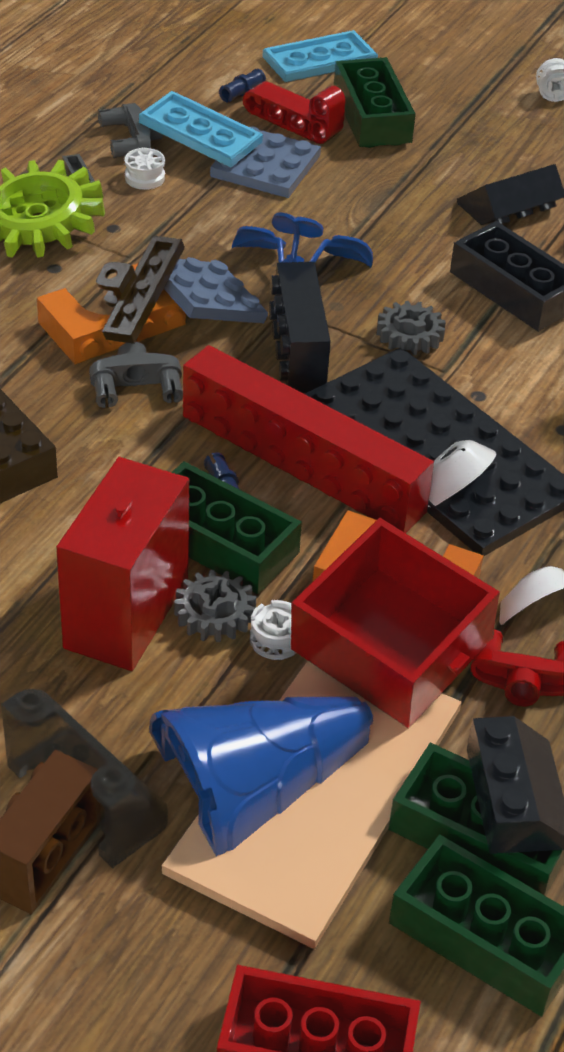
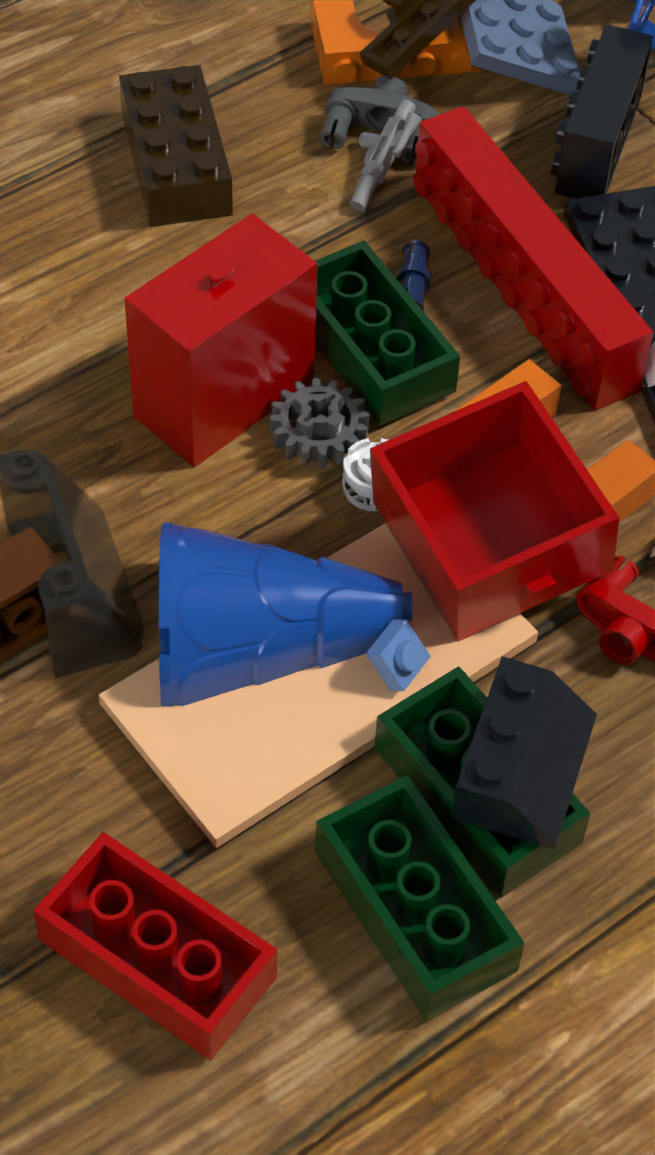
camera: 25 degrees right, 10 degrees up
none -> light grey piece [350,99,422,211]
none -> medium blue plate [366,619,431,691]

